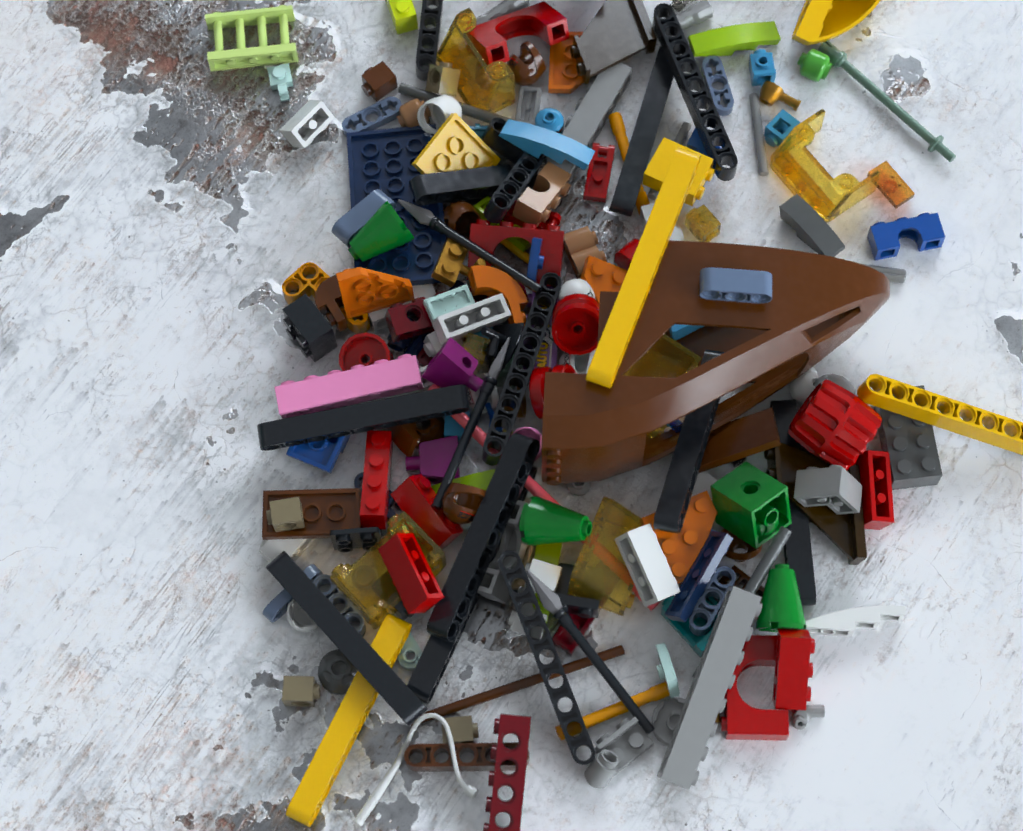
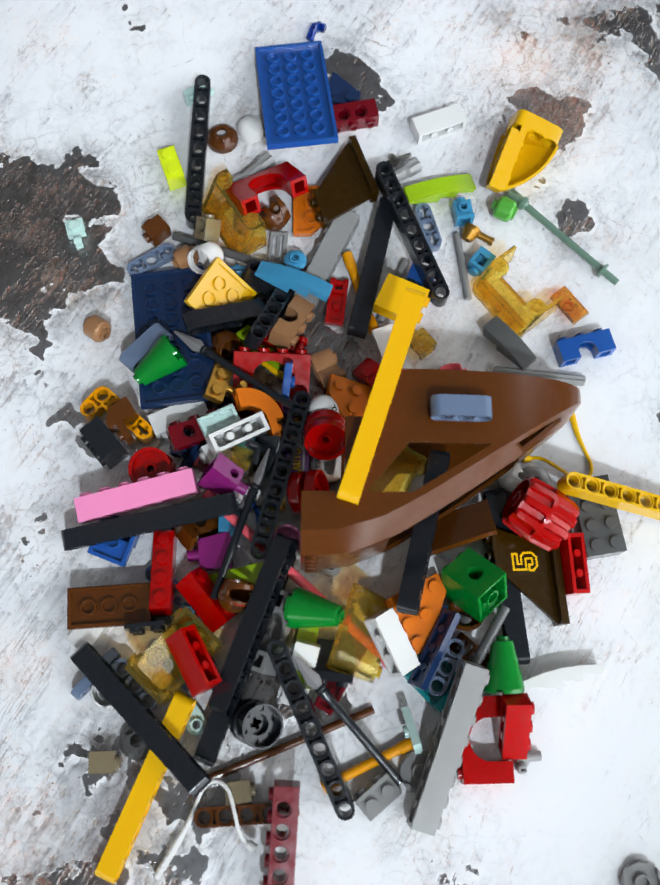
camera: 10 degrees left, 5 degrees up
yellowish green fence [205,5,299,71] -> none
dark tan brick [266,496,305,532] -> none
white brick [280,100,335,148] -> none
orange plate [336,267,414,319] -> none
light grey brick [584,749,619,788] -> none
light grey brick [794,465,862,515] -> none
none -> medium nougat head [83,315,111,343]
none -> black wheel [229,698,284,750]
none -> yellow piece [522,412,593,476]

